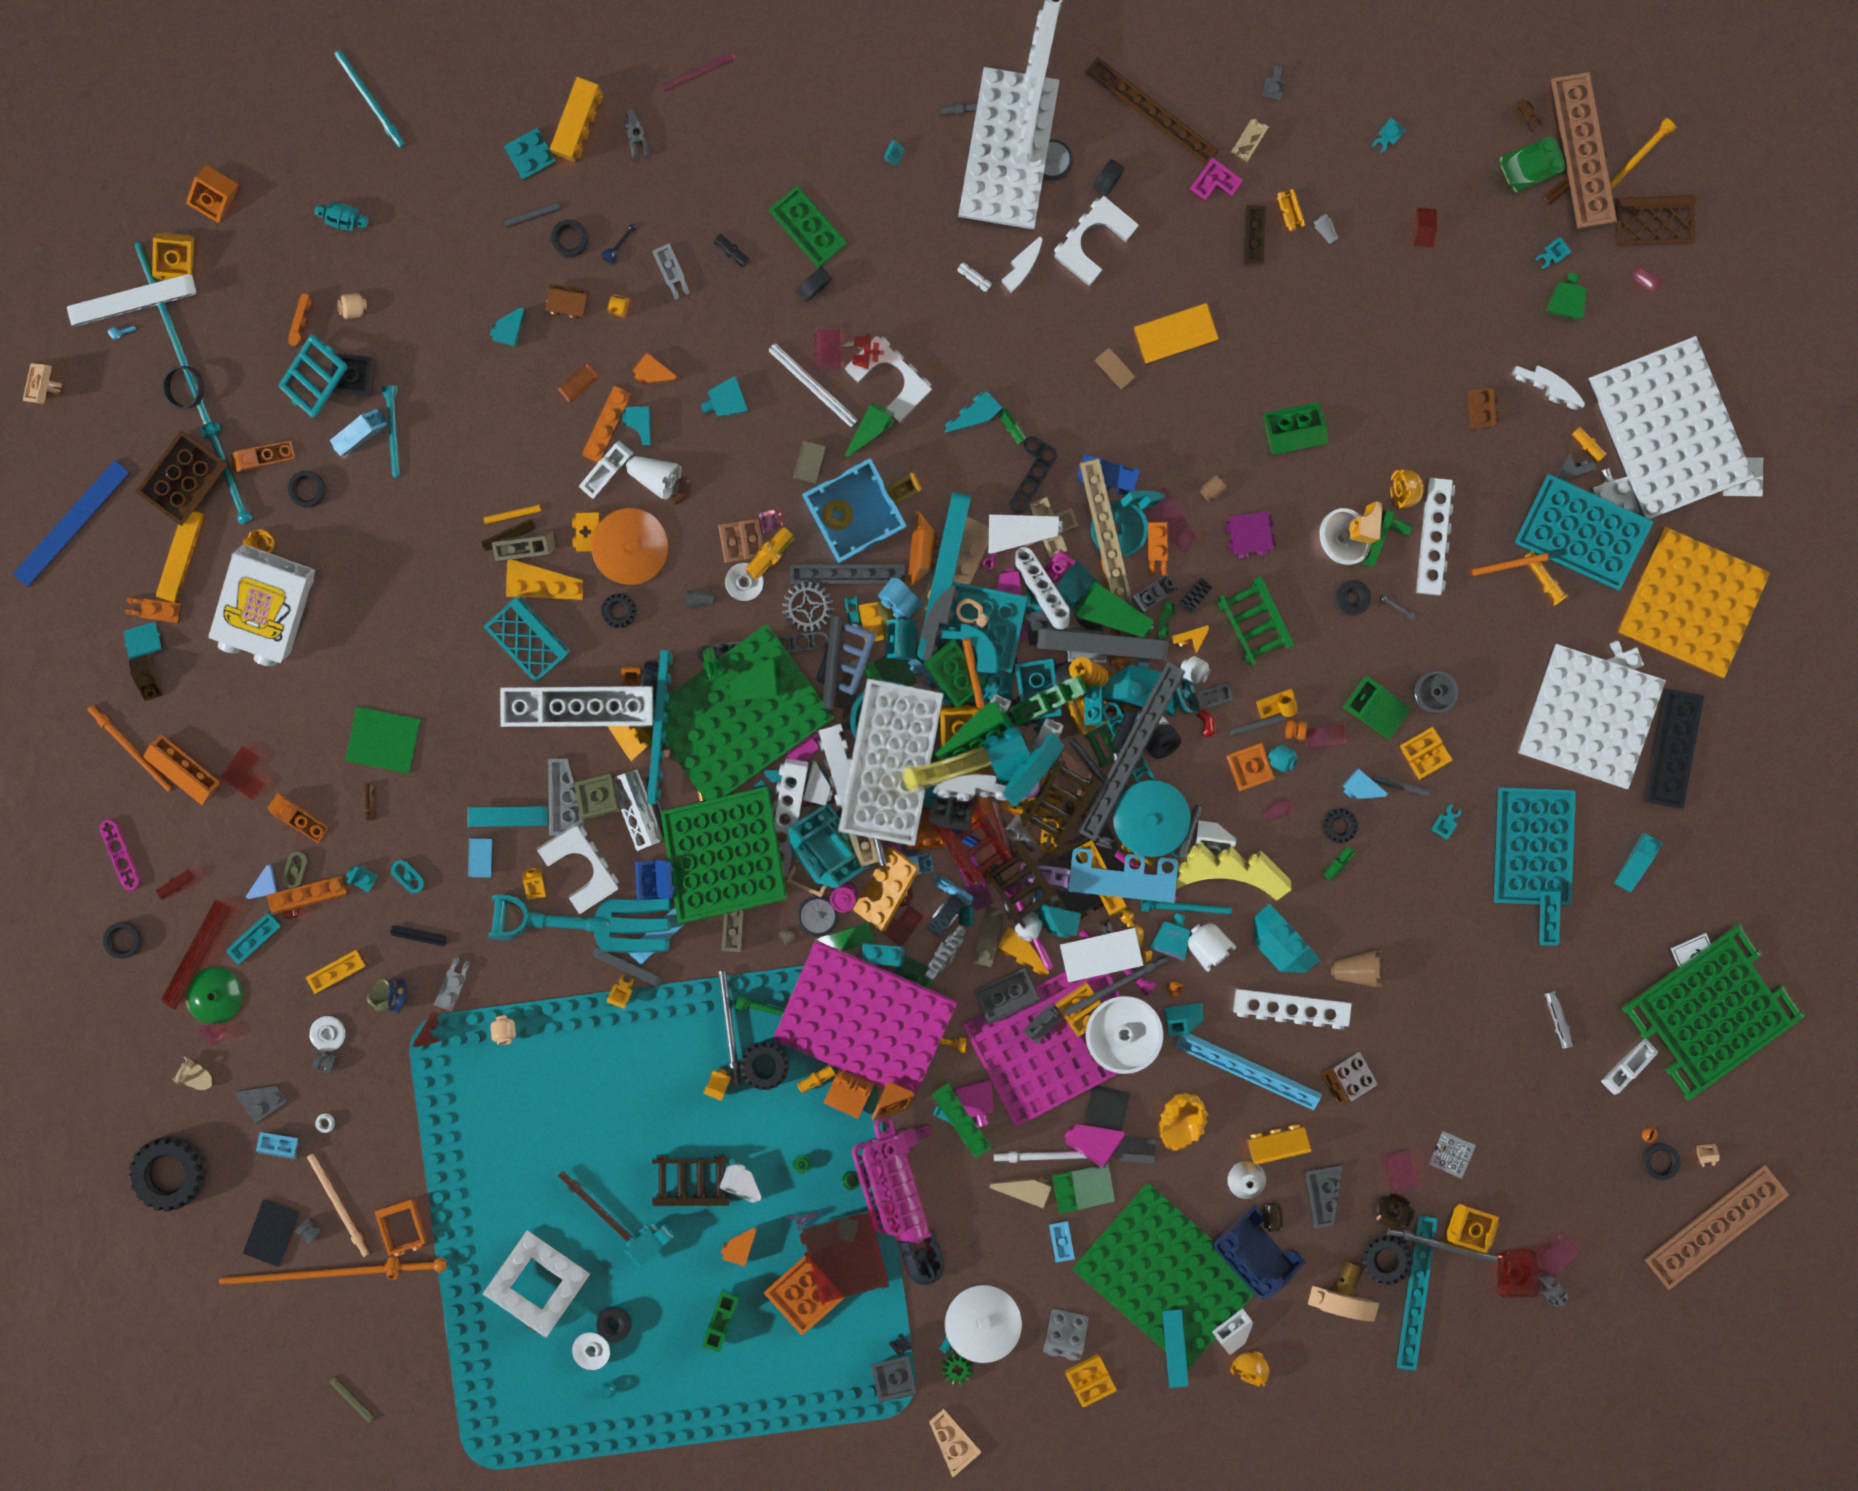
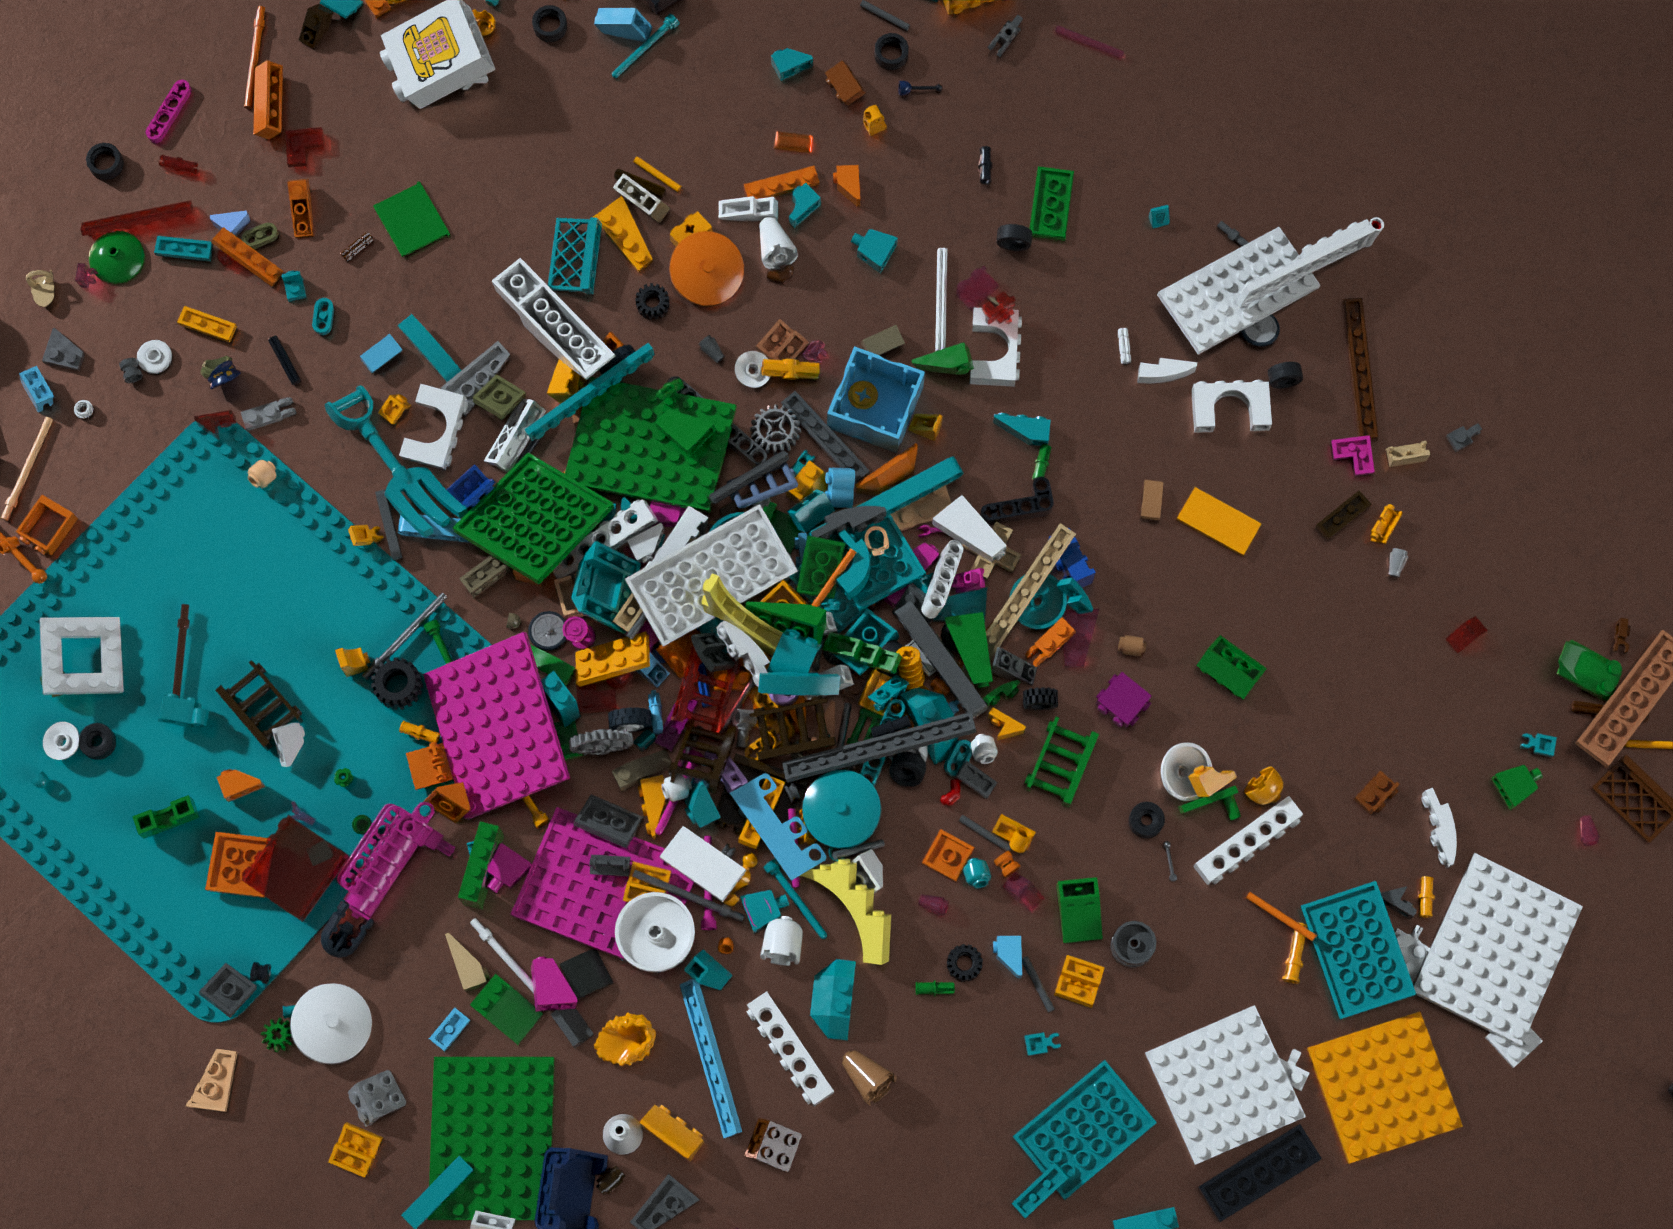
camera: 45 degrees right, 15 degrees down
light grey hinge [652,243,690,300] -> none
teal plate [1372,118,1406,154] -> none

